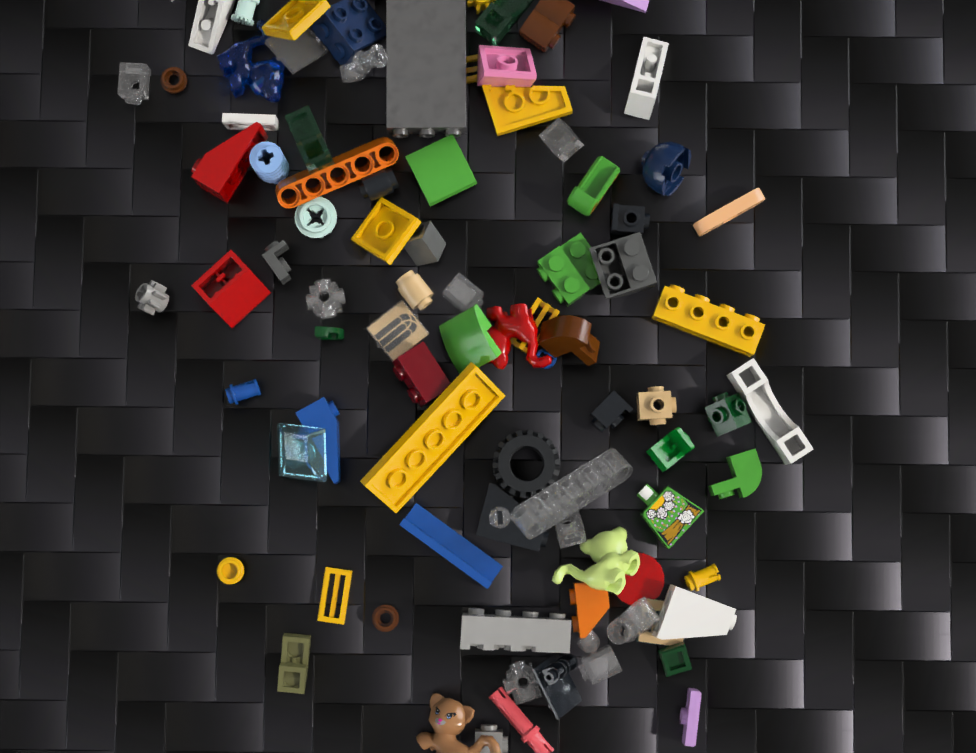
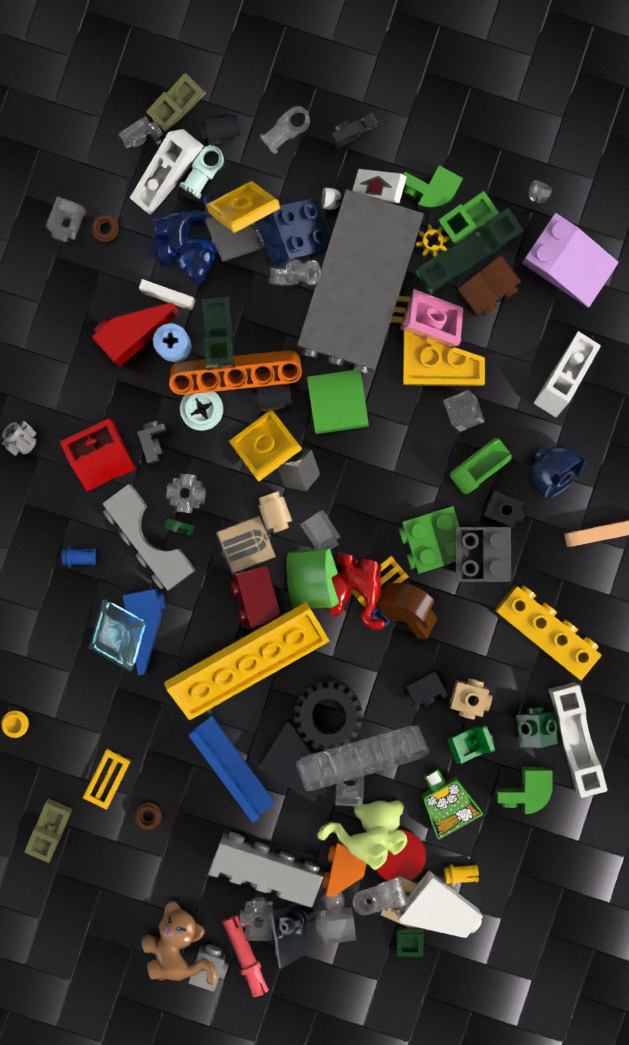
camera: 15 degrees right, 5 degrees up
clear hinge [489,507,511,529] -> none
lavender plate [680,688,702,747] -> none
none -> light grey arch [103,484,195,590]

